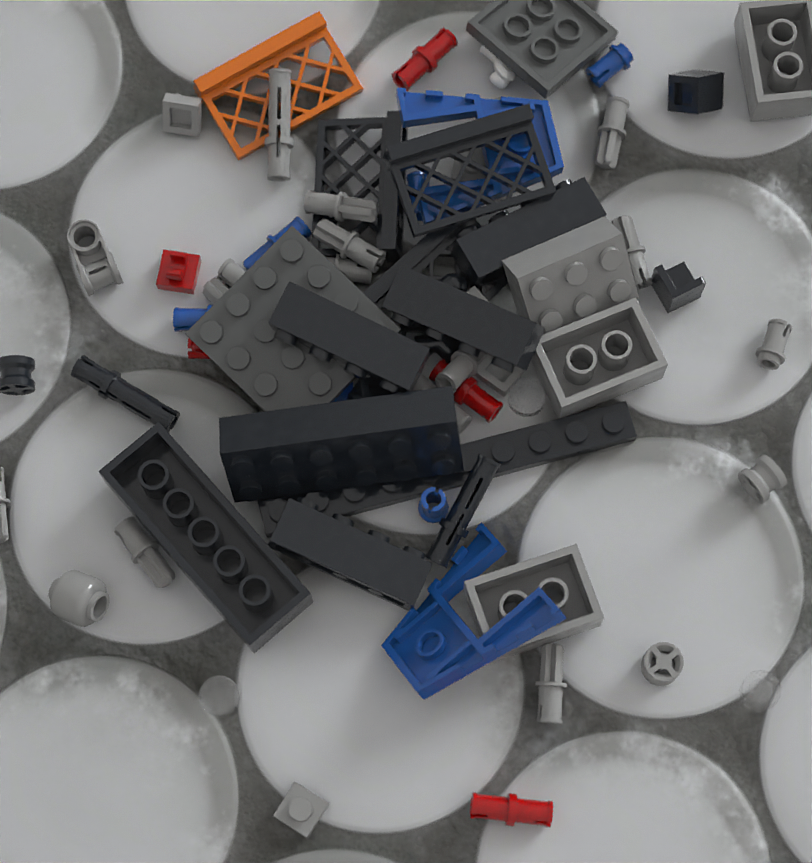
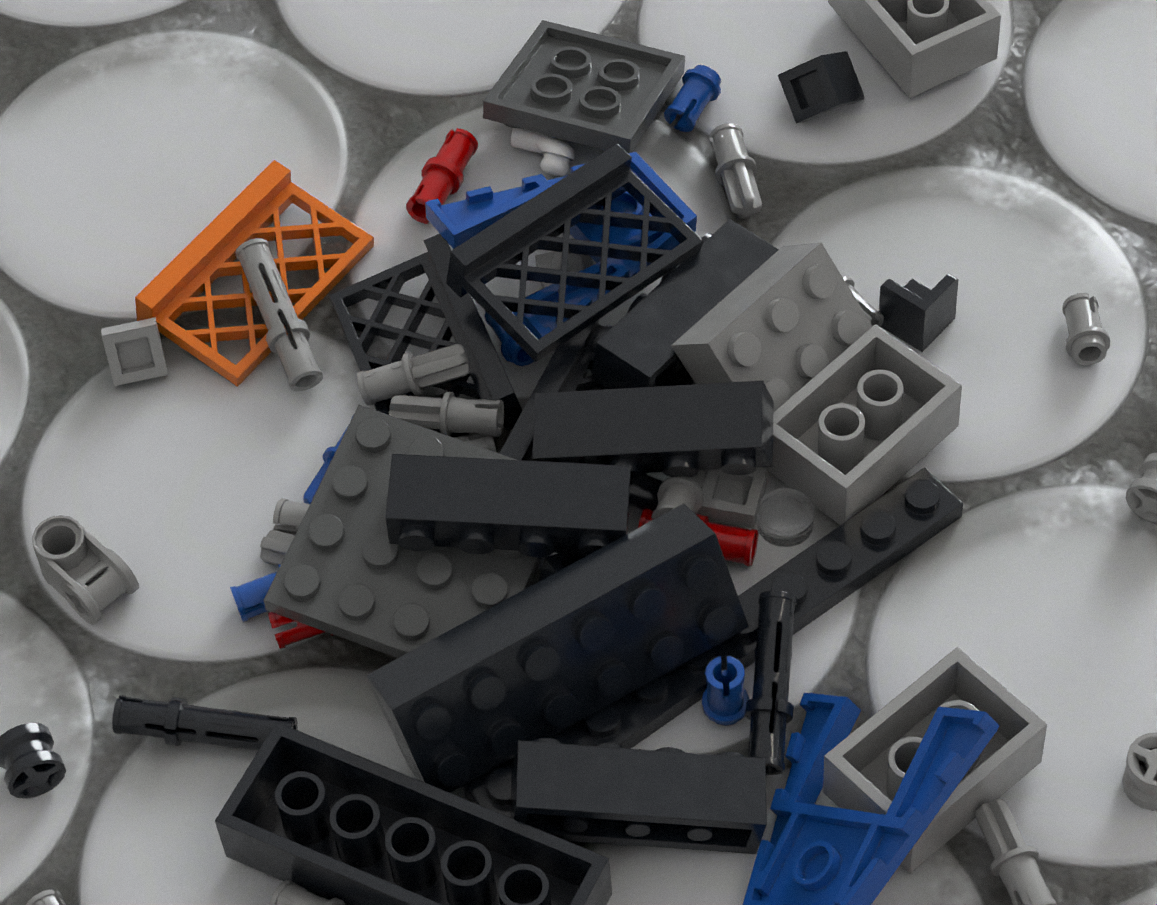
camera: 20 degrees left, 20 degrees down
red tile [156,249,201,295] -> none

